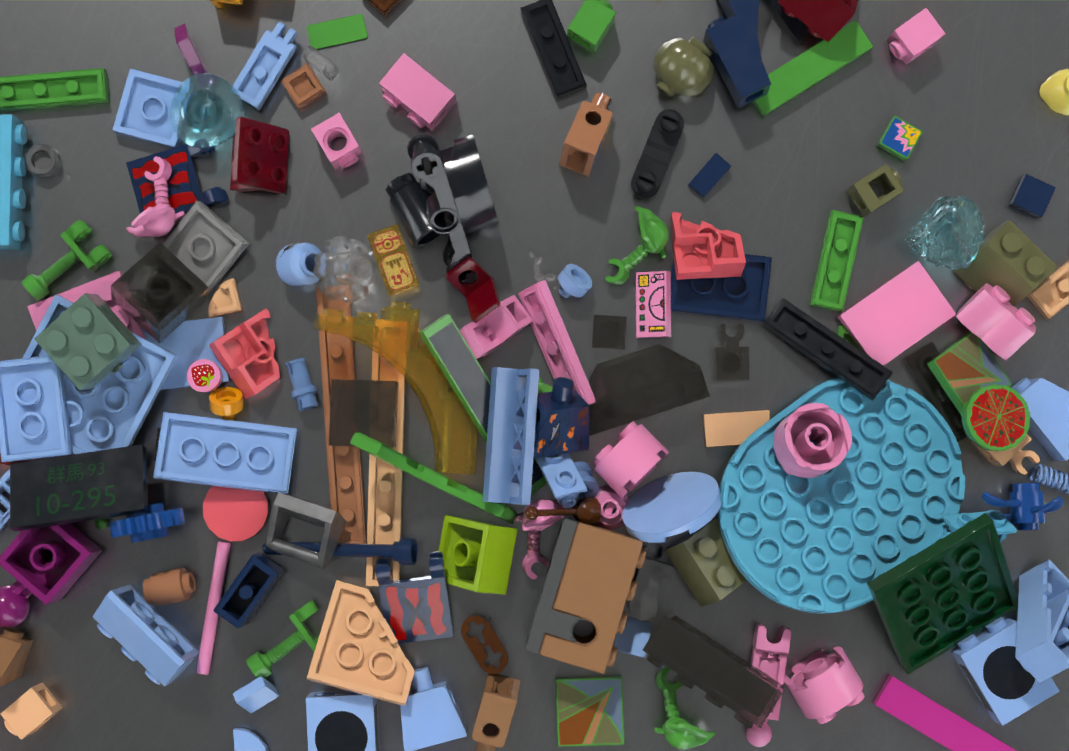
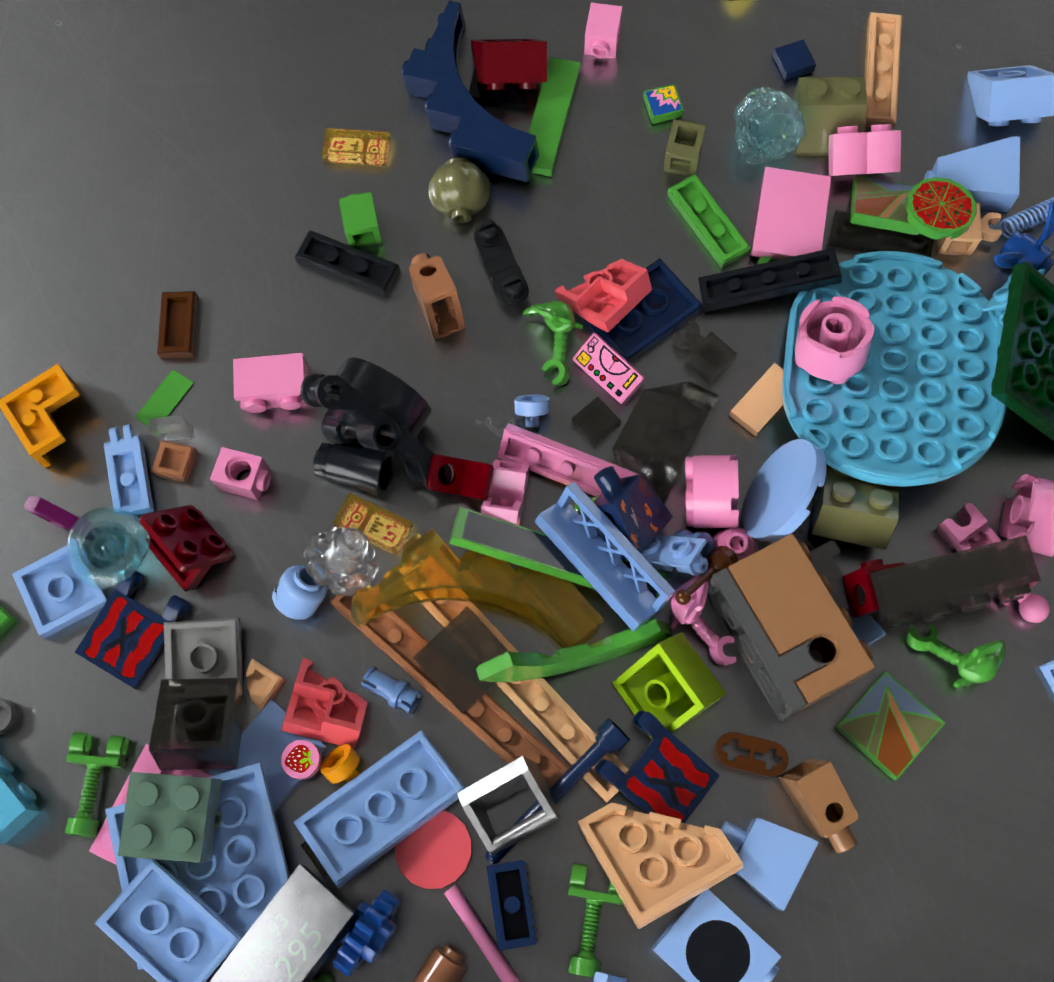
camera: 40 degrees left, 15 degrees down
bright pink piece [126,156,185,238] -> none
dark blue piece [688,153,731,198] -> none
none -> dark red bracket [842,559,906,618]

